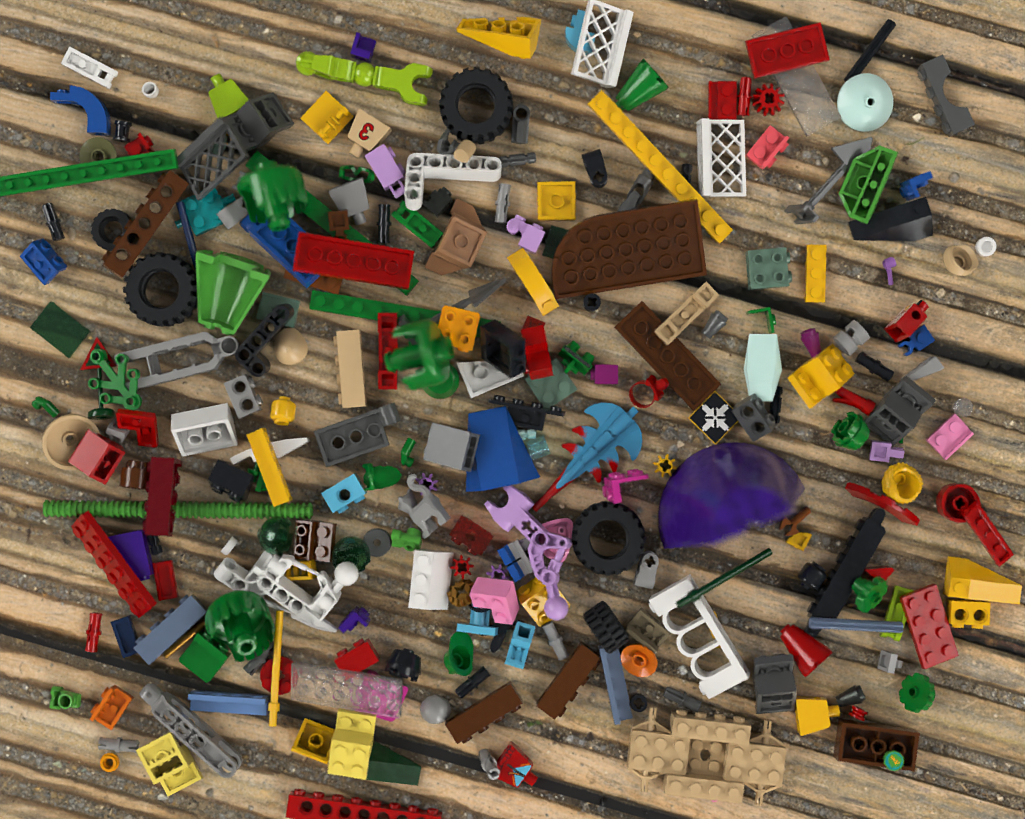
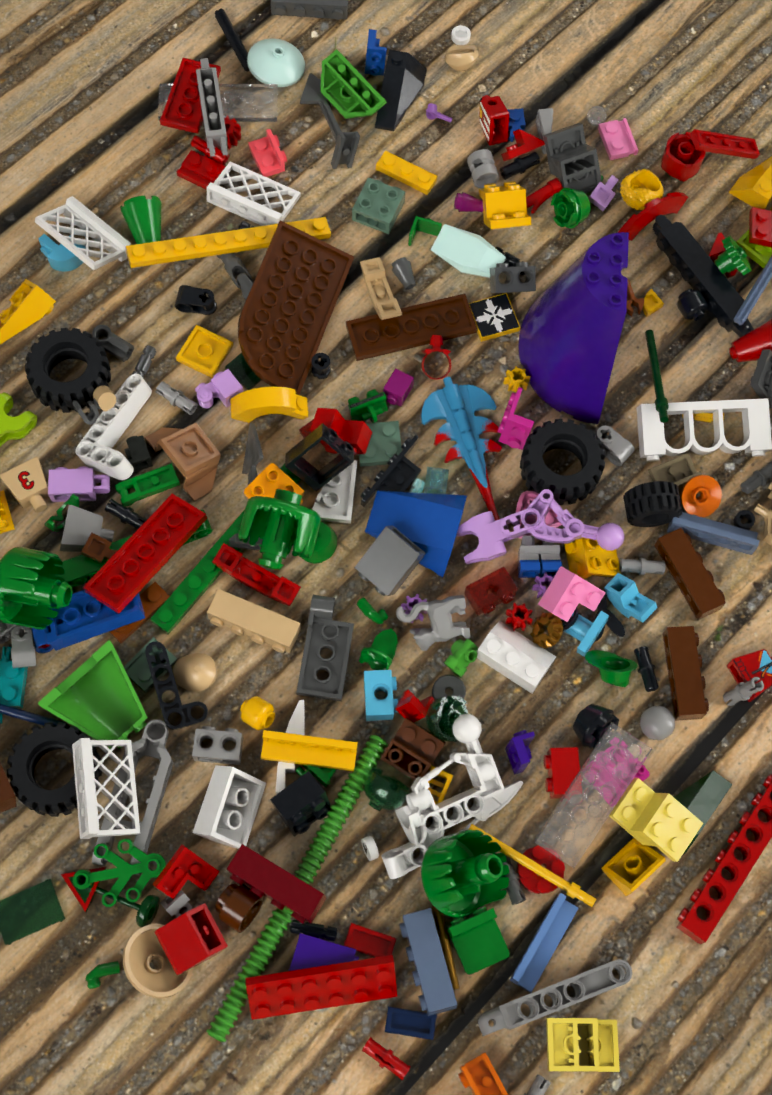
camera: 65 degrees left, 20 degrees down
none -> white fence [72,738,140,839]
none -> light grey hinge [196,58,228,157]
none -> red panel [395,690,434,722]
none -> red slope [501,129,545,161]

